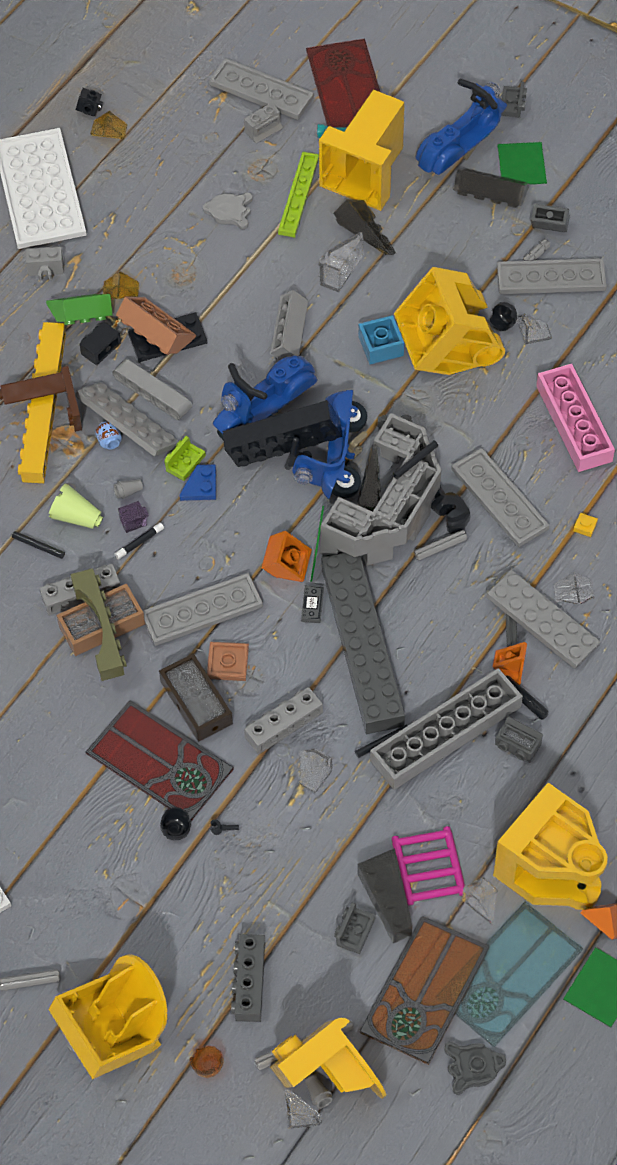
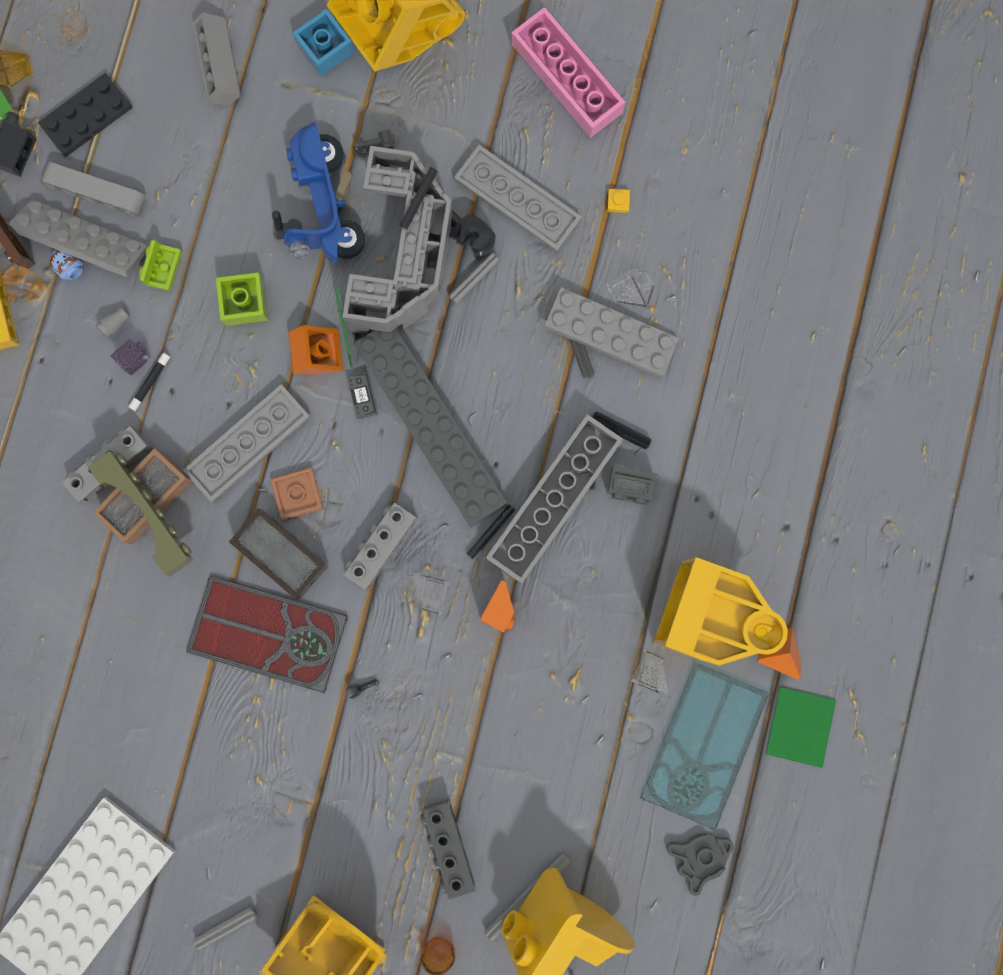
camera: 20 degrees left, 25 degrees up
black bar [12,531,65,559] -> none
yellowish green cone [48,483,103,529] -> none
nougat slope [116,297,196,355] -> none
black hair [160,807,191,840] -> none
blue wing [180,464,216,501] -> none
blue piece [213,356,318,440] -> none
black brick [222,400,342,467] -> none
dark grey bracket [334,902,376,954] -> none
clear smoke wedge [357,444,381,512] -> none
clear smoke wedge [357,848,412,943] -> none
piece [360,916,490,1065] -> none
dark pink bar [392,826,466,906] -> none
orange slope [493,642,527,685] -> none
none -> lime brick [216,272,269,326]
none -> orange slope [480,580,516,633]

